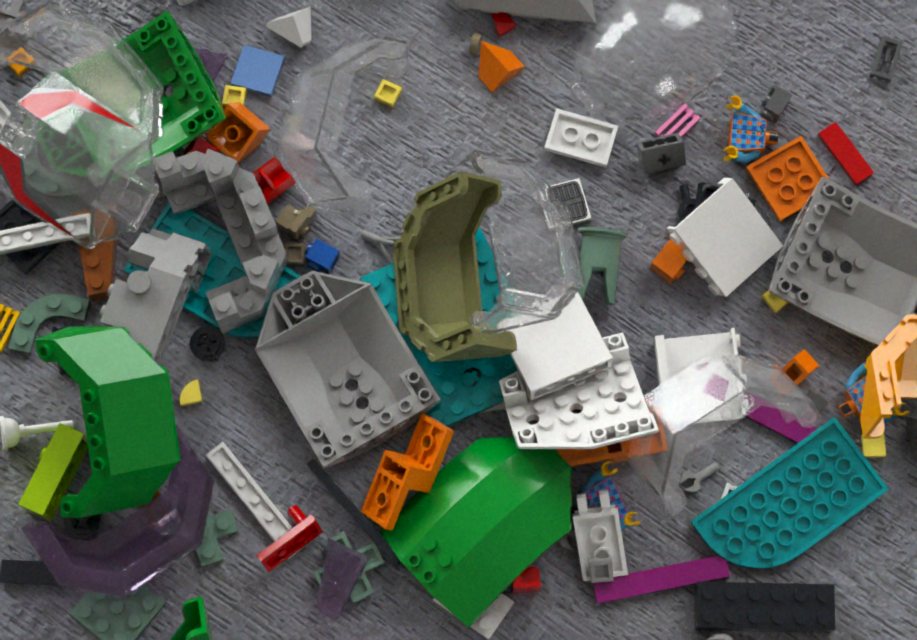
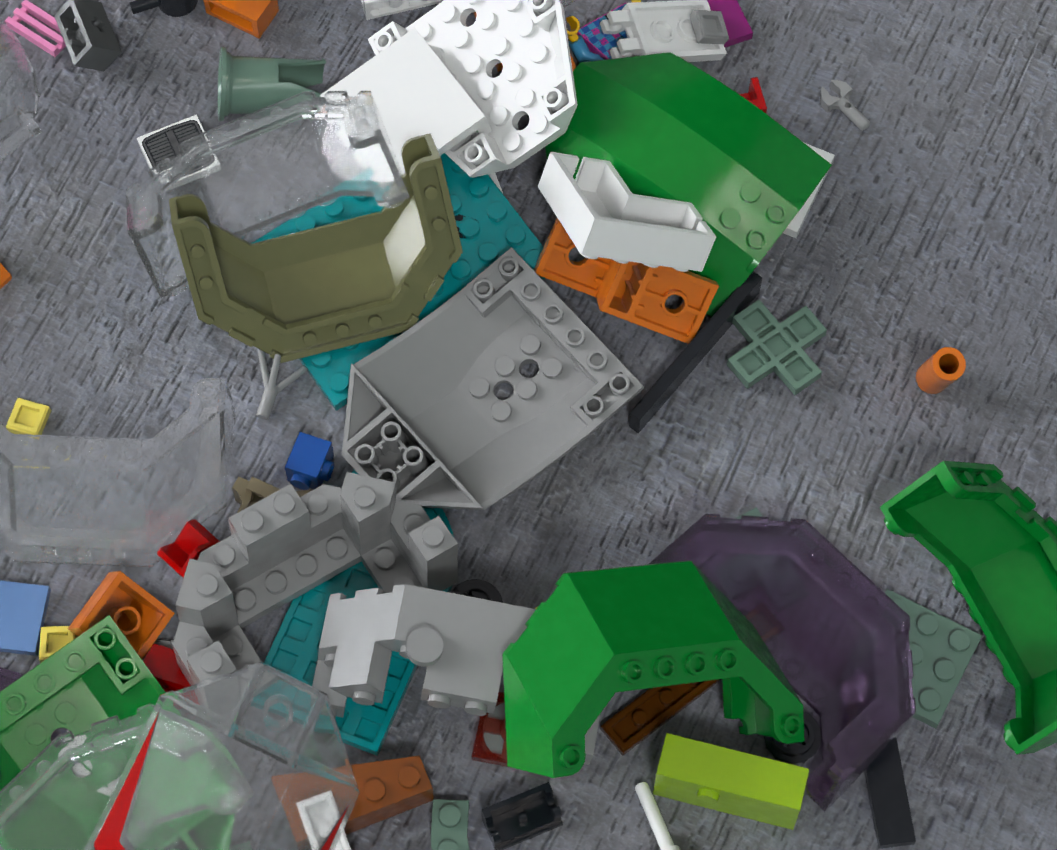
camera: 100 degrees left, 10 degrees down
white tile [205,442,306,559] -> none
red piece [256,505,323,572] -> none
clear purple wing [316,538,369,619] -> none
white plate [544,108,618,168] -> none
none -> white piece [538,152,716,272]

